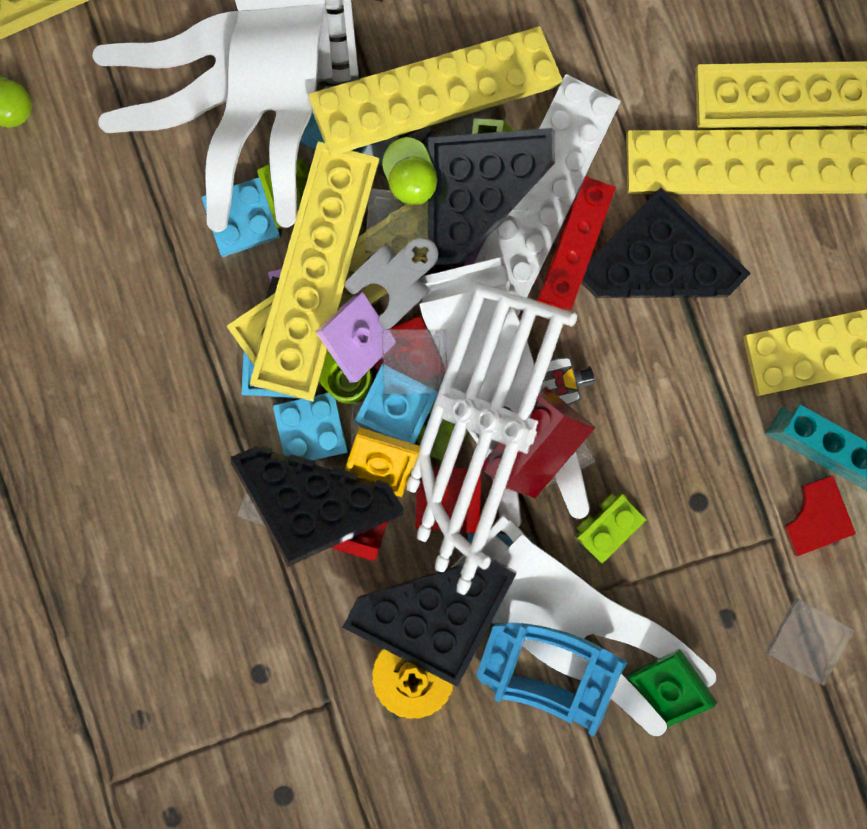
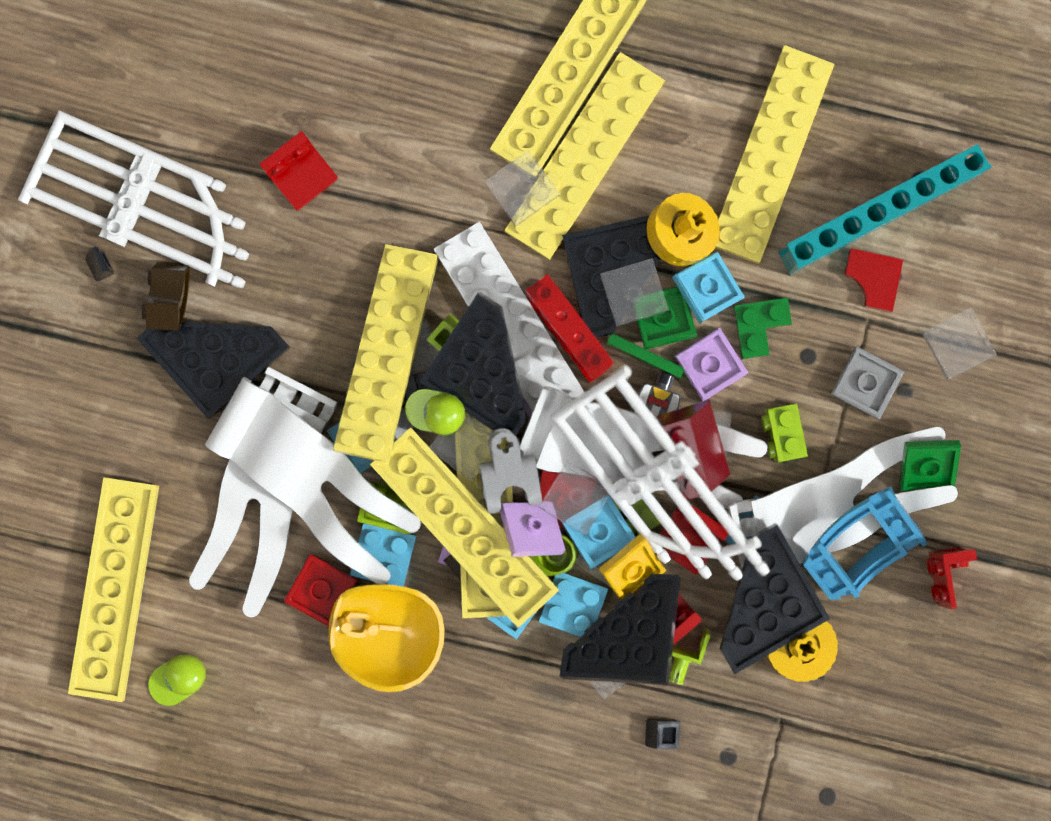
camera: 55 degrees left, 0 degrees up
none -> red plate [283,553,358,627]
none -> yellow piece [329,585,444,692]
none -> clear plate [484,150,560,227]
none -> clear plate [600,258,669,327]
none -> green tile [606,334,684,380]
none -> green plate [632,286,697,350]
none -> black slope [645,719,680,749]
none -> yellow piece [647,193,720,267]
none -> lime bracket [669,628,710,685]
none -> medium azure plate [672,251,745,324]
none -> lavender tile [674,328,748,401]
none -> green plate [733,298,792,360]
none -> light grey plate [830,346,905,420]
none -> red bracket [926,547,977,609]

